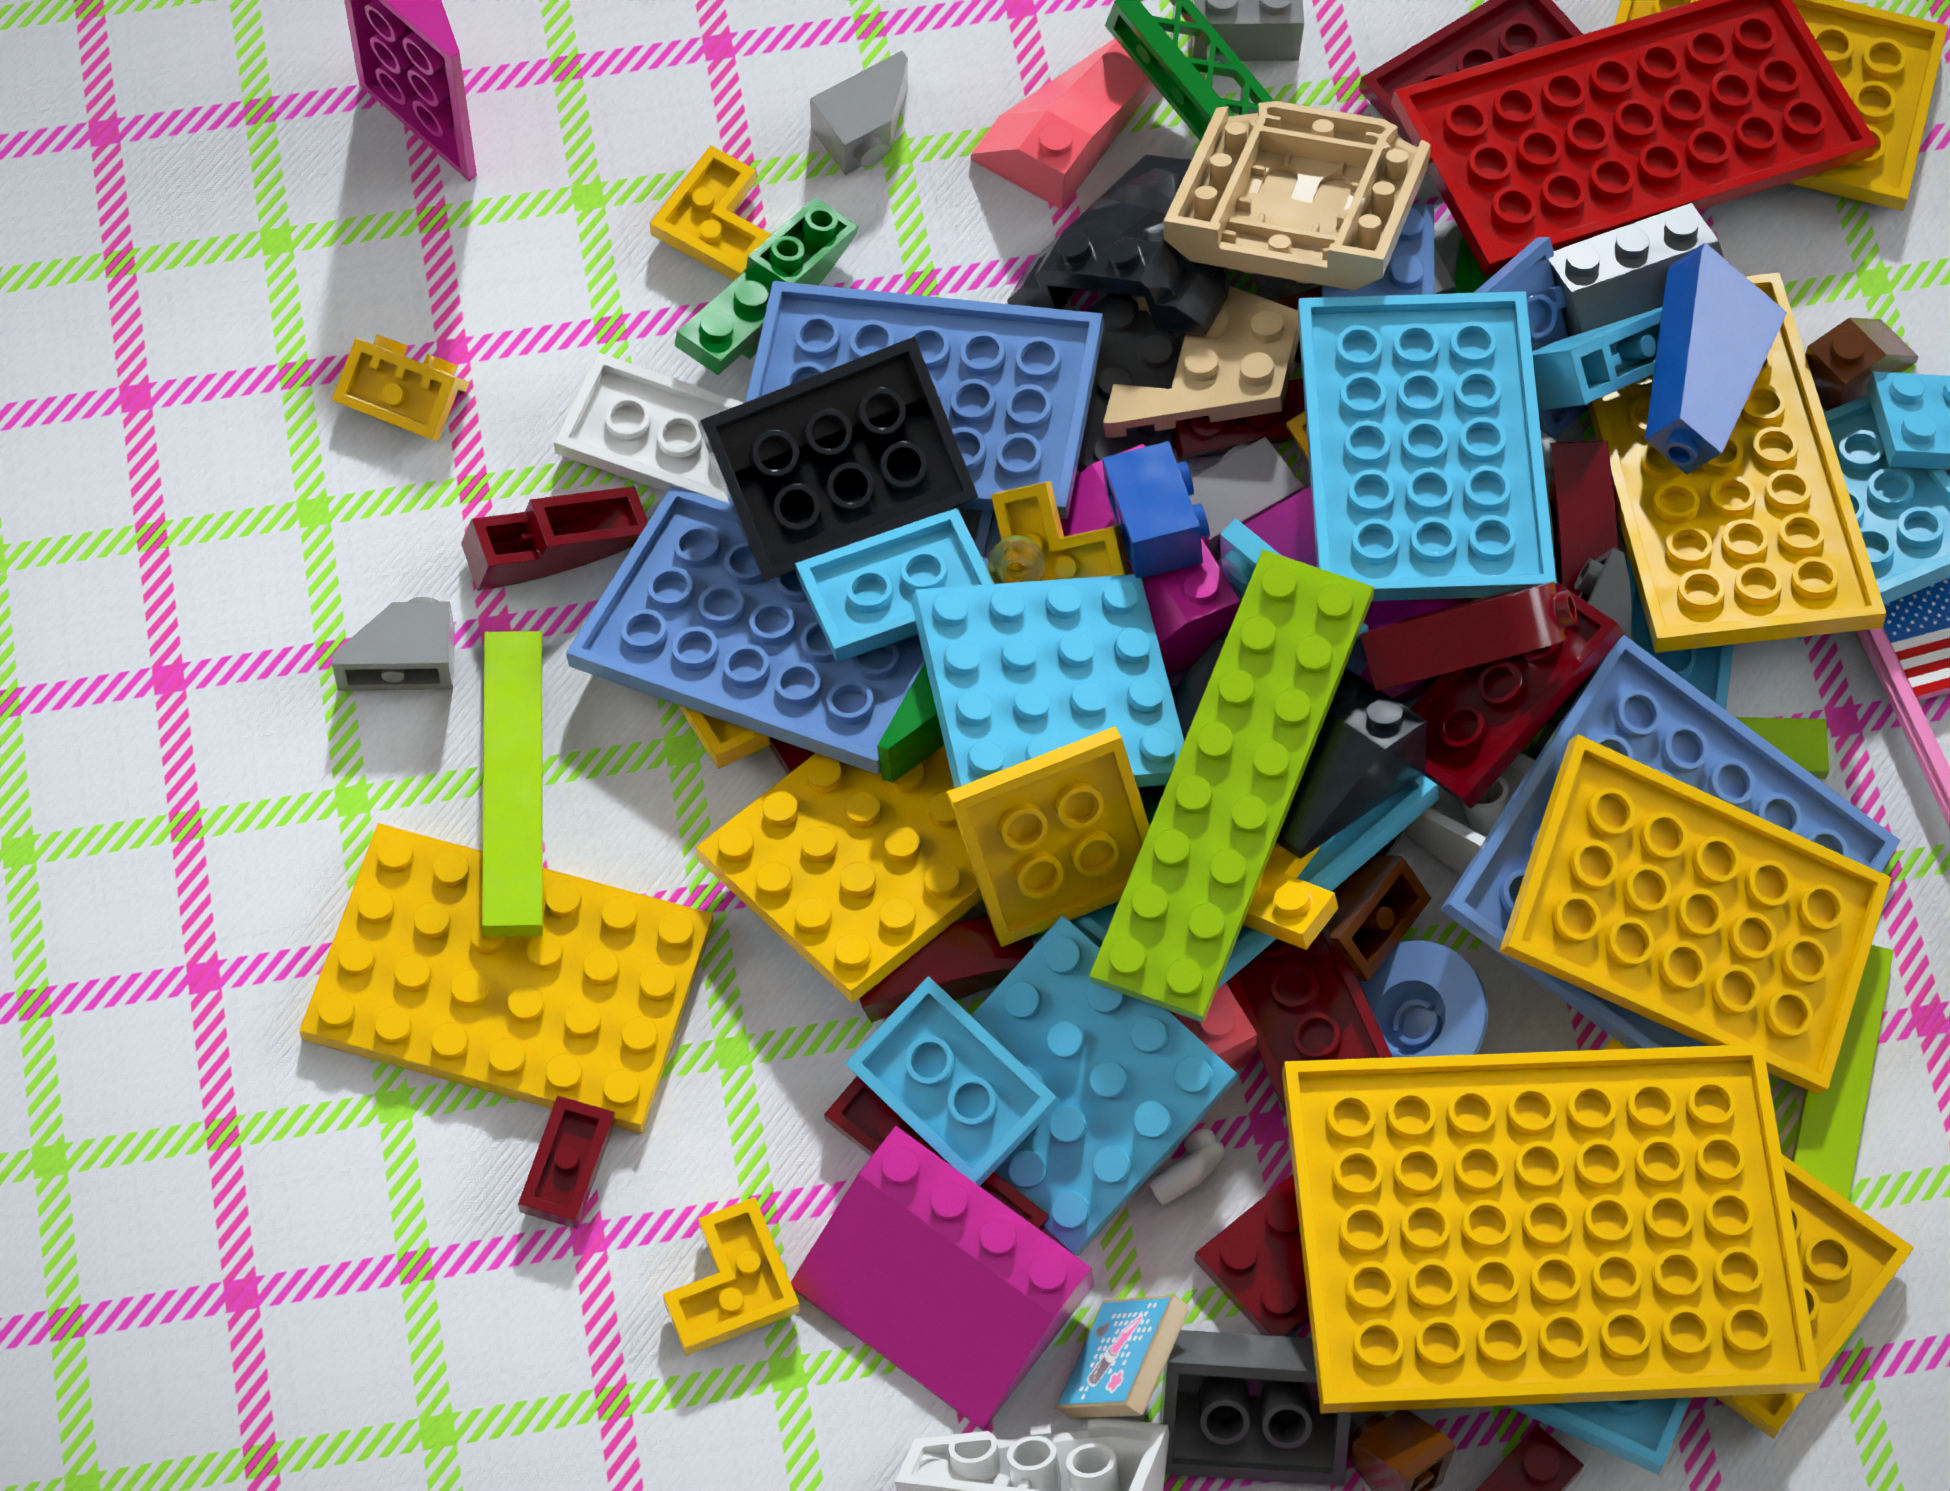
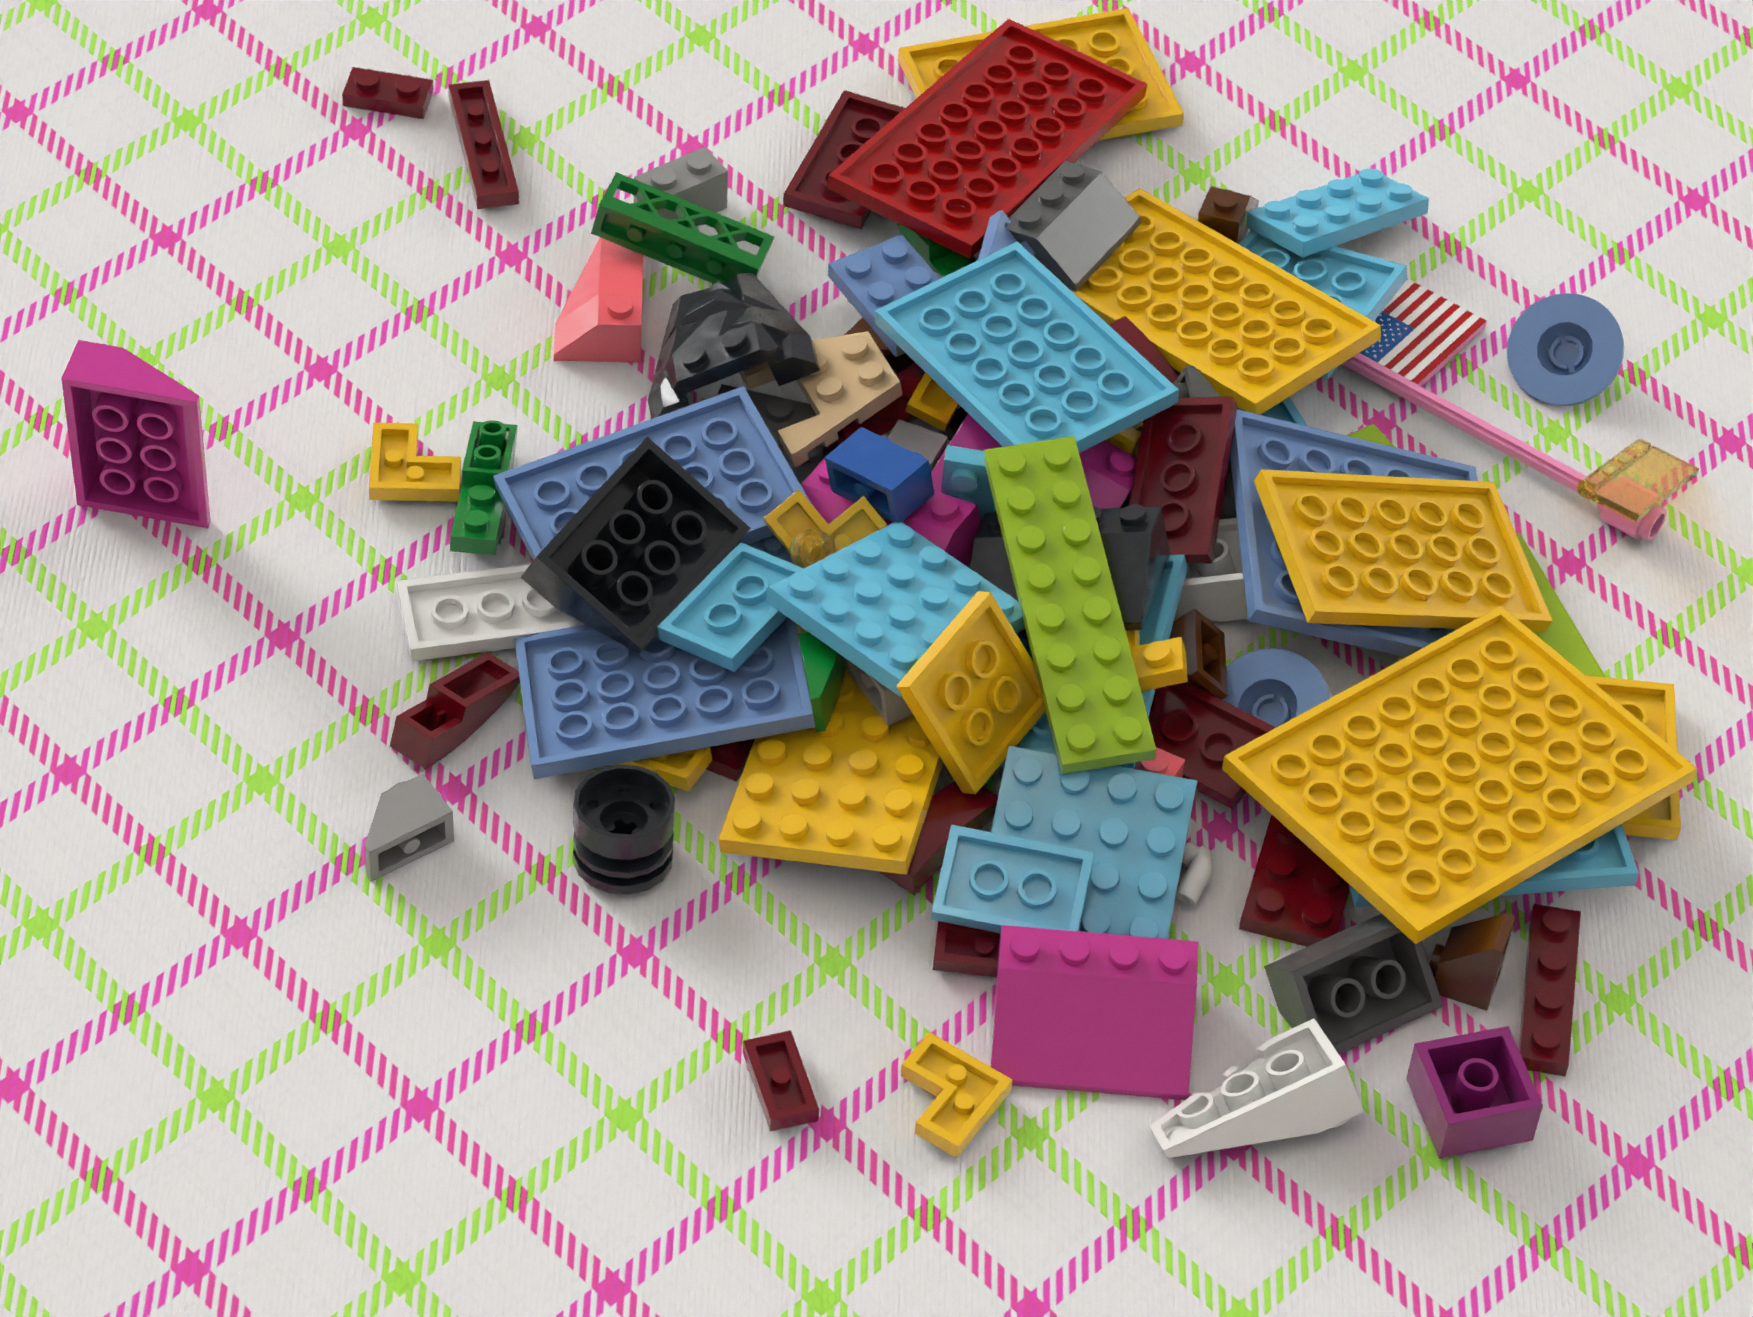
camera: 35 degrees left, 15 degrees down
yellow plate [299,823,714,1134] -> none
yellow bracket [331,334,470,442] -> none
lime tile [482,631,543,937] -> none
light grey slope [810,50,908,175] -> none
tile [1055,1295,1190,1419] -> none
tan wedge [1163,101,1431,291] -> none
dark red window [1360,581,1578,691] -> none
medium azure slope [1532,307,1662,411] -> none
slope [1645,242,1787,475] -> none
none -> black wheel [573,765,675,895]

